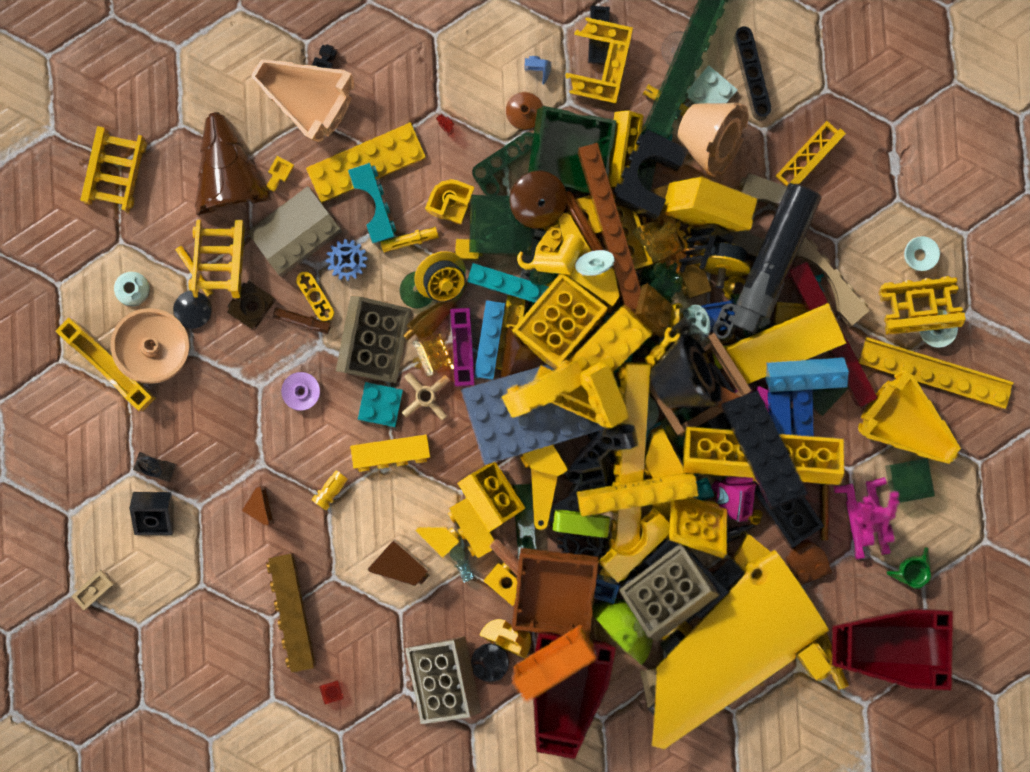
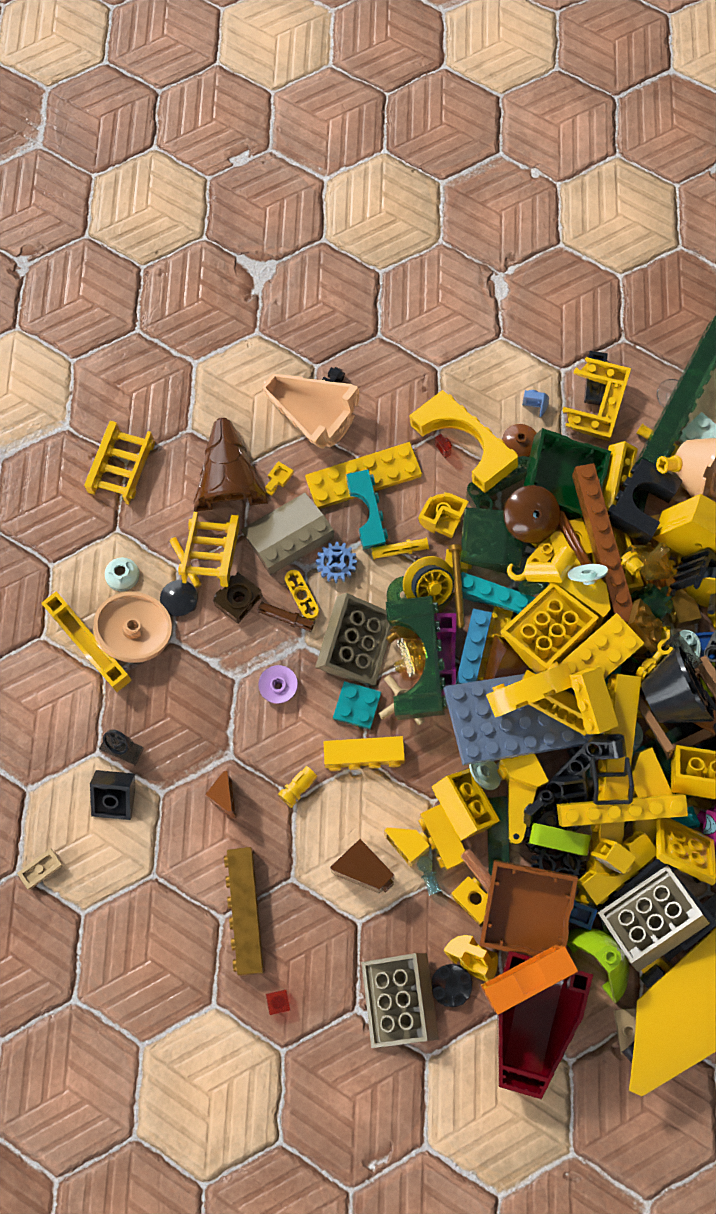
camera: 10 degrees right, 15 degrees down
none -> clear green arch [386,596,448,720]
none -> yellow arch [409,390,518,493]
none -> pearl gold bar [449,544,465,629]
none -> light aqua dish [469,761,501,790]
none -> black plate [524,790,554,827]
none -> black piece [590,757,634,805]
none -> yellow brick [590,838,636,874]
none -> yellow hose [620,551,644,575]
none -> yellow bush [656,455,682,473]

